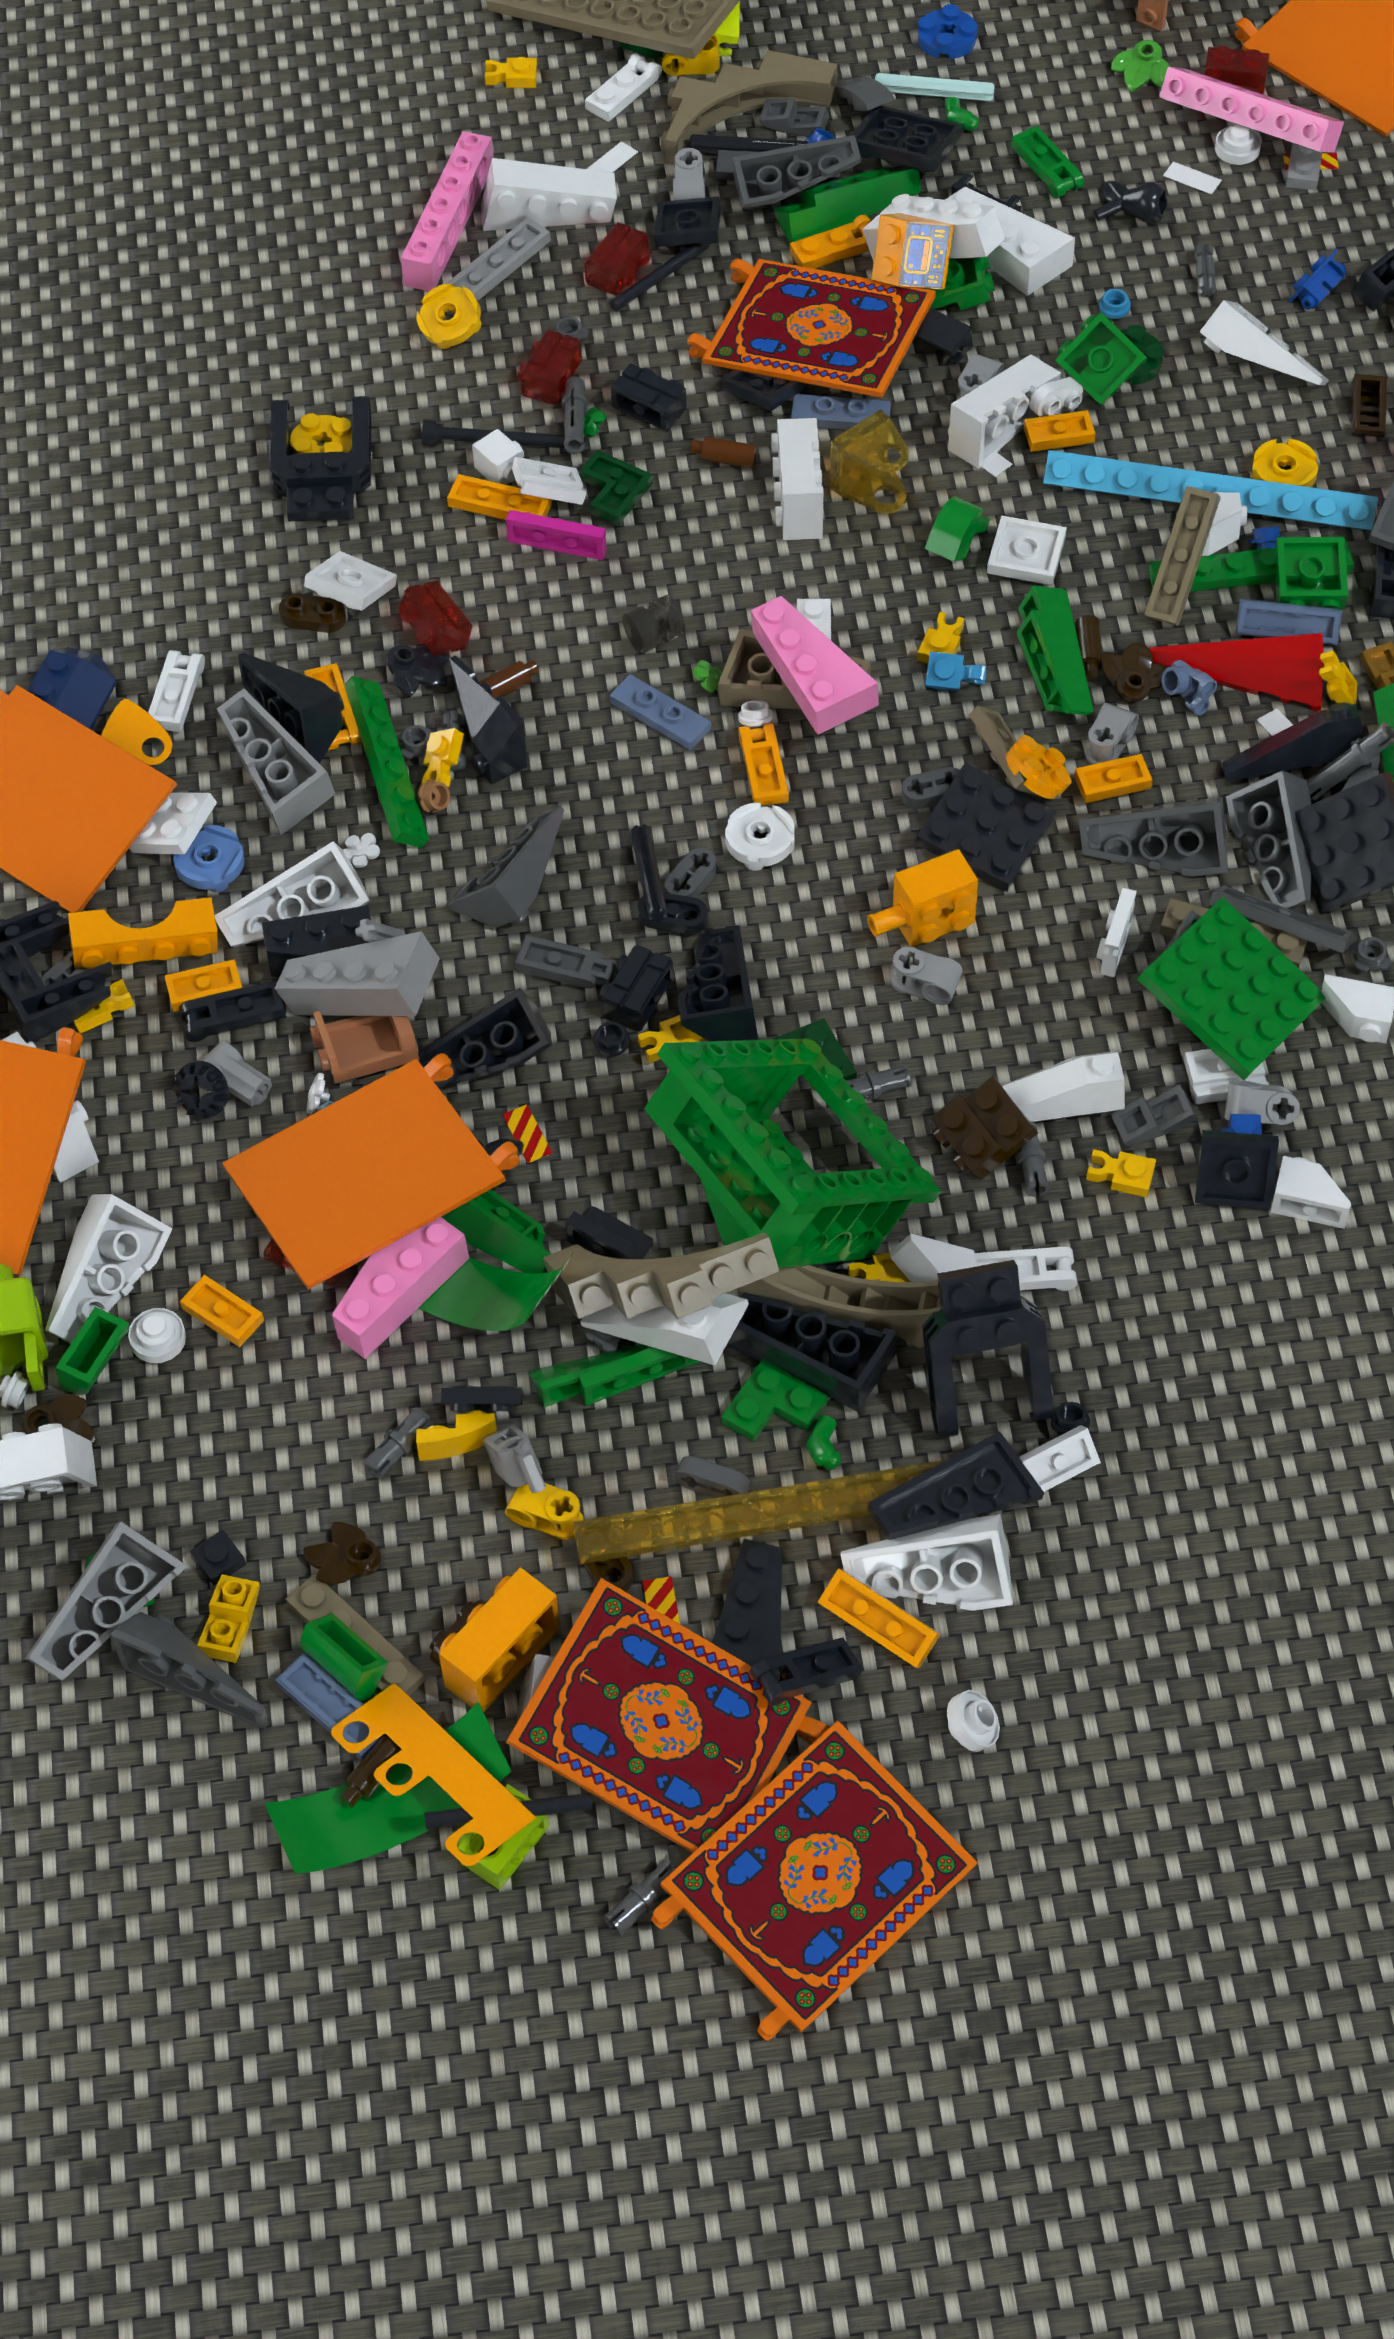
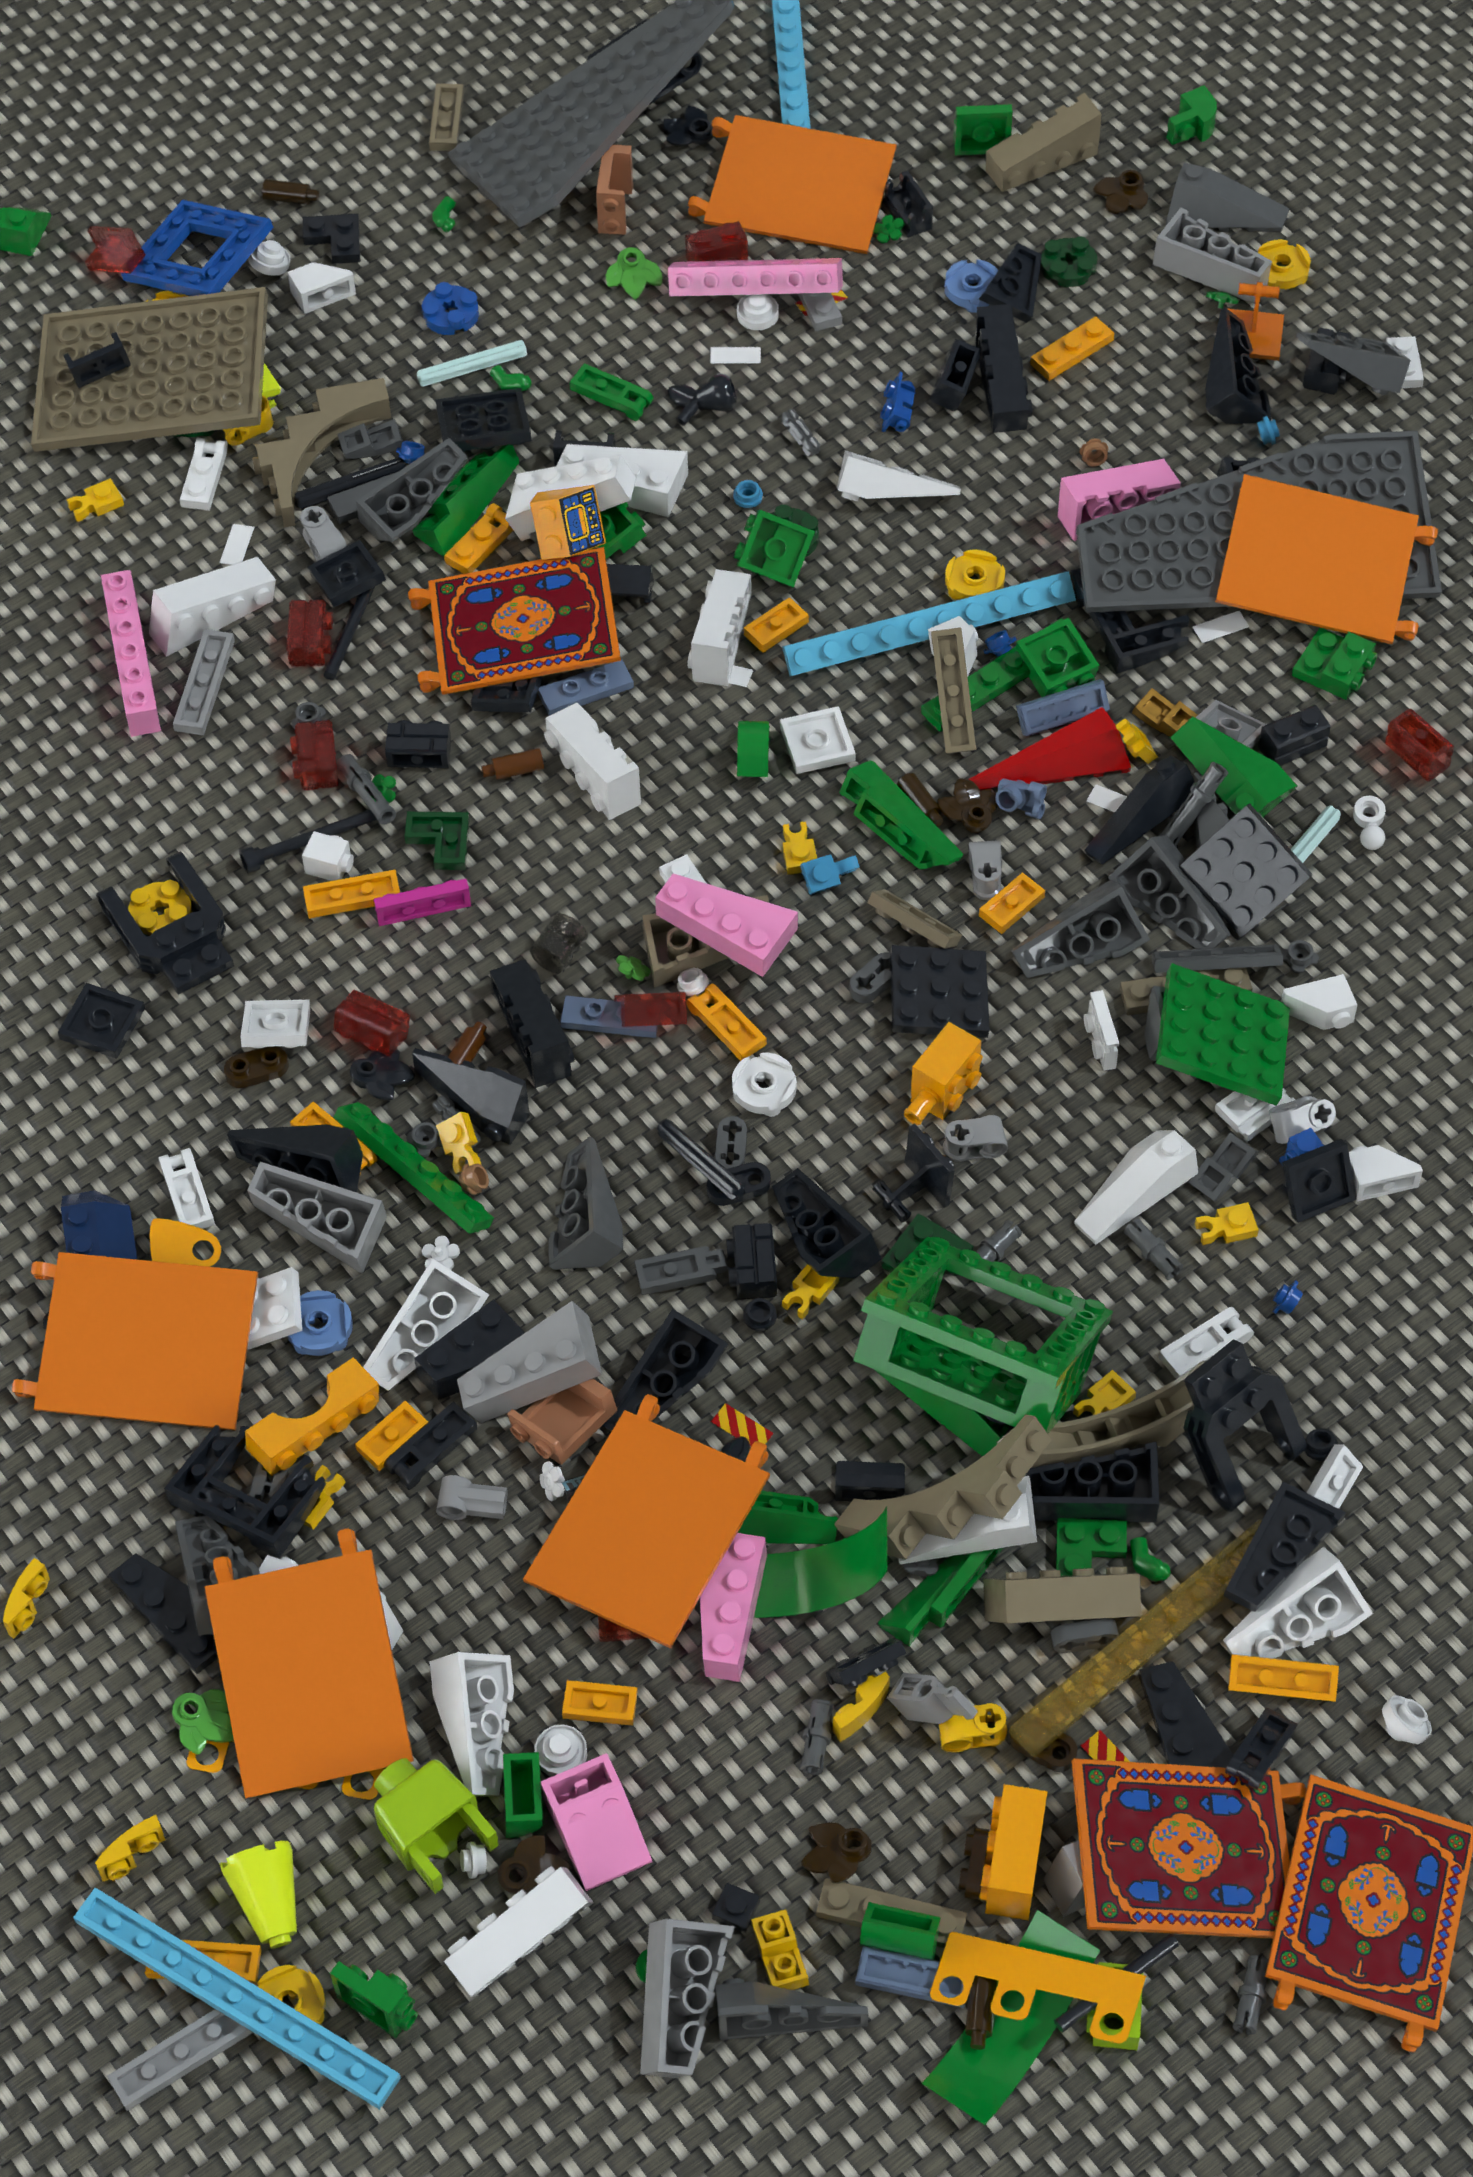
camera: 30 degrees left, 0 degrees up
black gear [171,1061,229,1120] -> none
light grey axle [355,919,406,942] -> none
yellow plate [416,284,482,349] -> none
white plate [512,457,586,505] -> none
clear yellow hose [830,409,909,514] -> none
dark grey slope [835,76,894,111] -> none
white slope [890,1234,976,1282] -> none
dark brown plate [931,1076,1038,1180] -> none
light grey piece [956,353,1004,401] -> none
light orange plate [1006,735,1072,799] -> none
white plate [1029,377,1083,417] -> none
dark brown slope [1350,374,1387,437] -> none
none -> black plate [57,983,145,1059]
none -> black wedge [490,959,575,1088]
none -> bright pink slope [541,1753,652,1891]
none -> clear red panel [614,992,687,1027]
none -> black plate [872,1123,955,1223]
none -> dark tan wedge [983,1566,1142,1623]
none -> blue plate [1273,1280,1303,1315]

